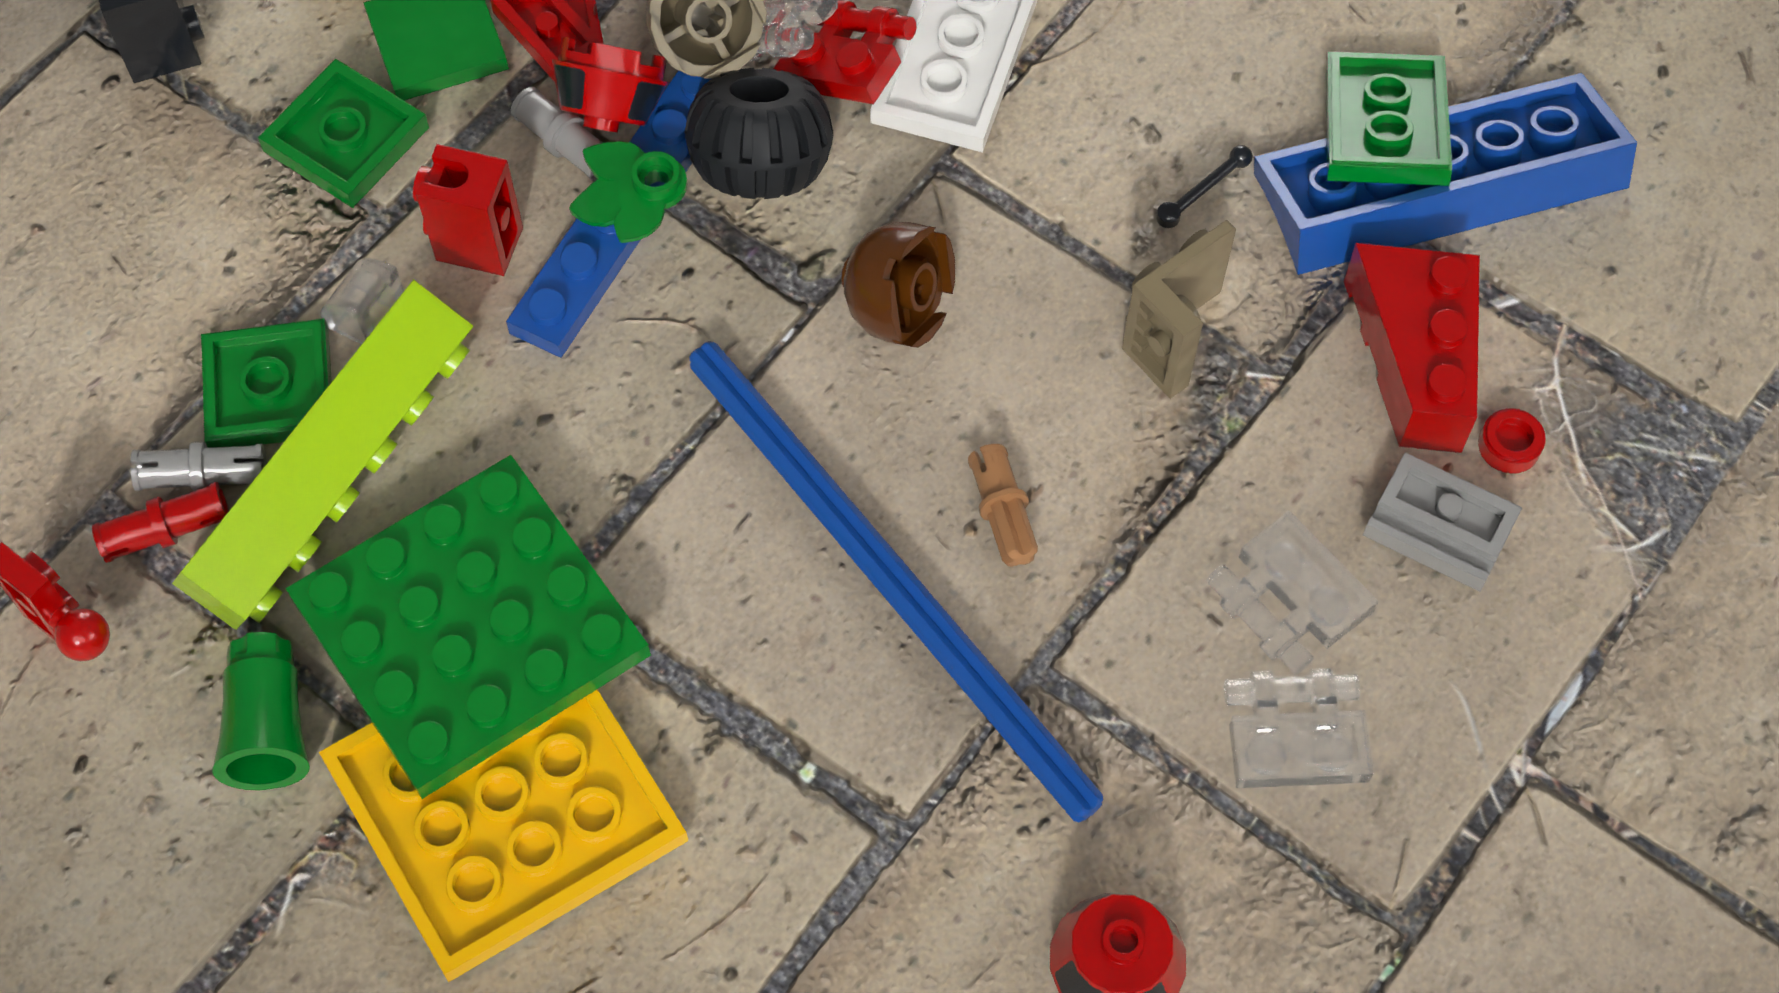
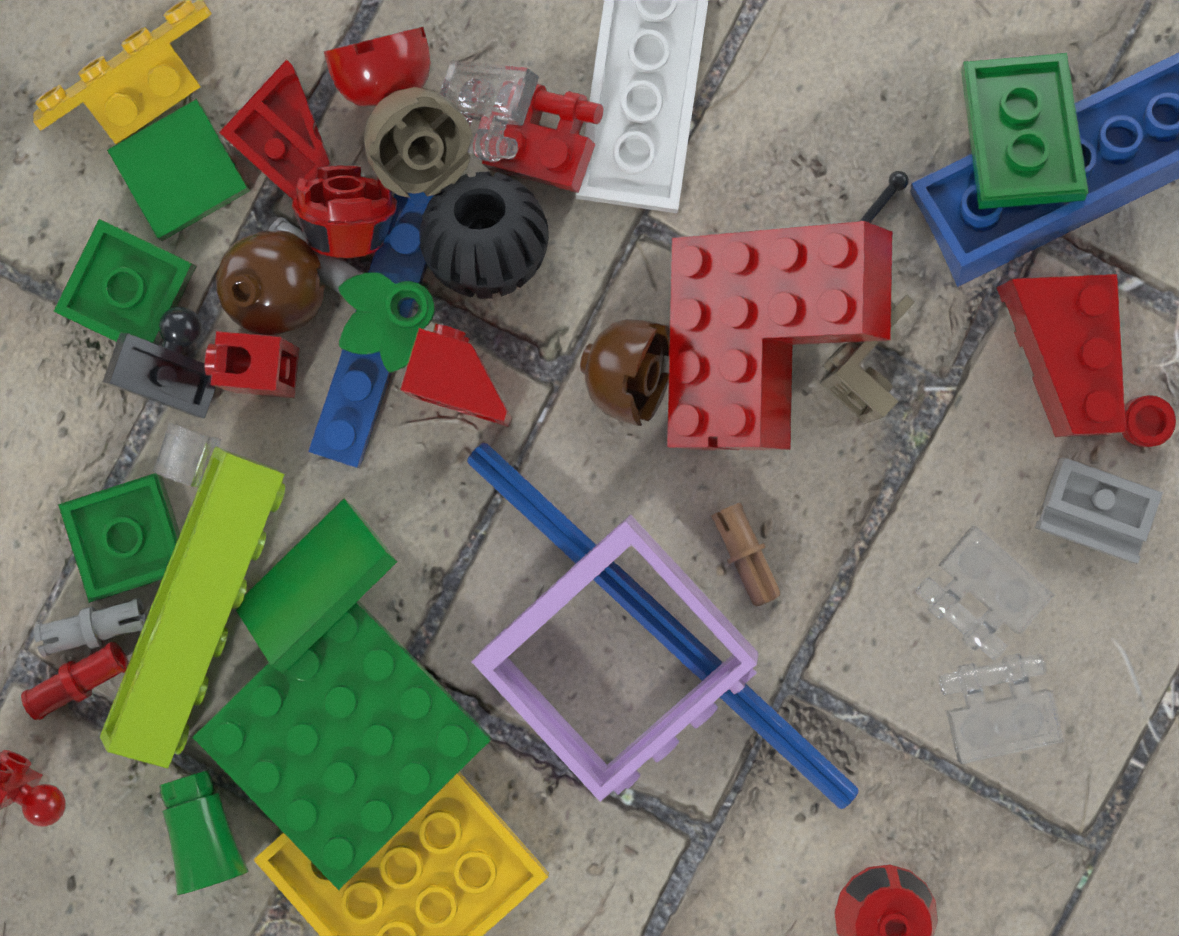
camera: 10 degrees left, 25 degrees up
none -> black plate [103,306,216,419]
none -> reddish brown cylinder [216,230,325,336]
none -> green tile [235,498,398,674]
none -> red slope [400,323,512,427]
none -> lavender window [471,514,758,802]
none -> piece [667,221,893,450]

